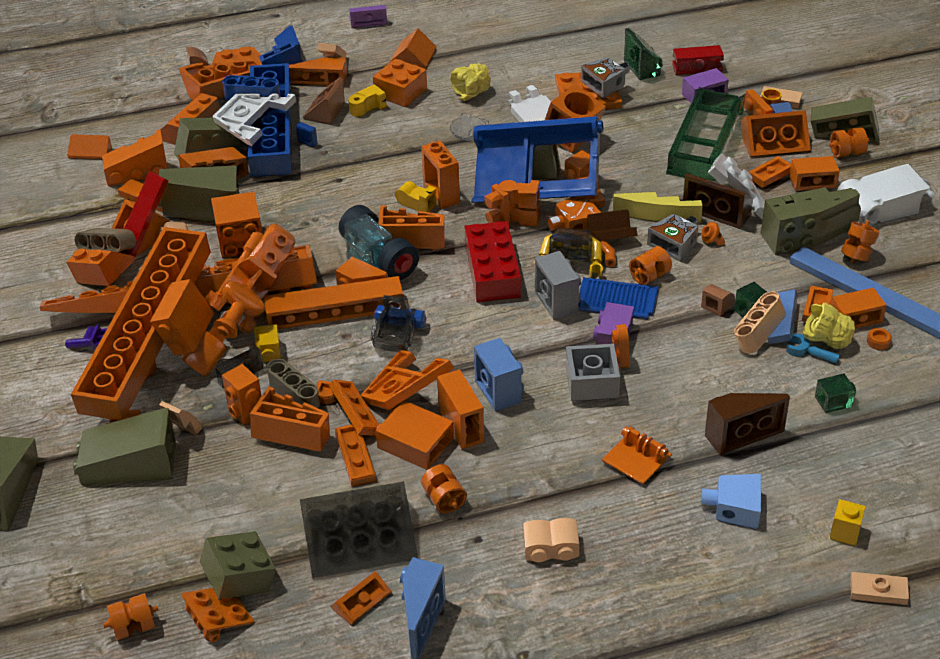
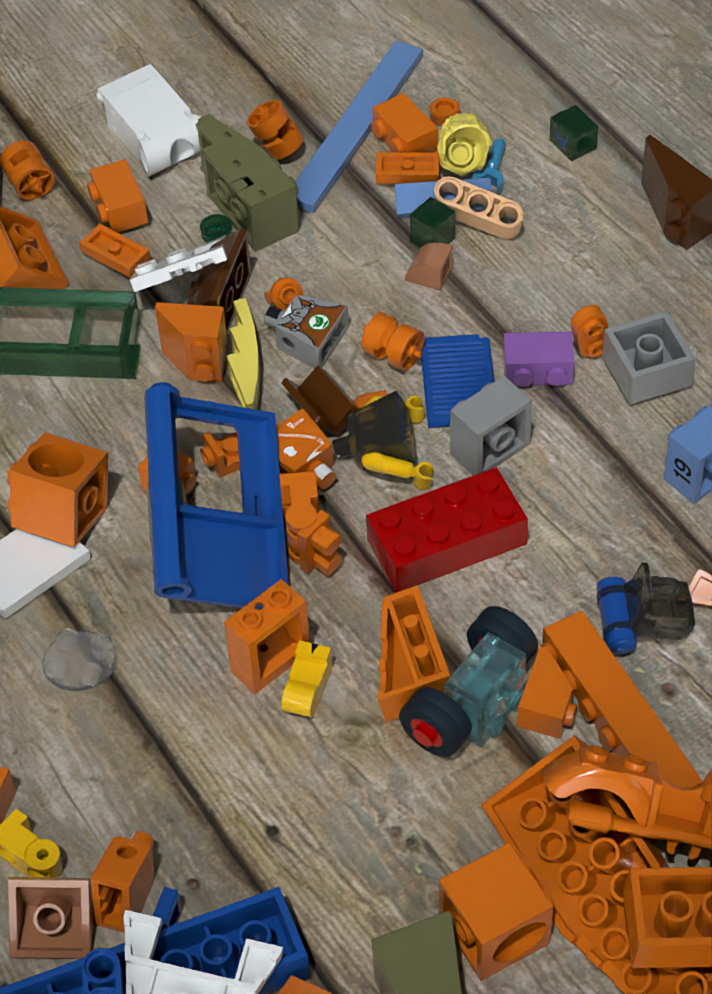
camera: 105 degrees left, 10 degrees up
none -> orange torso [90,831,155,933]
none -> orange slope [155,302,229,382]

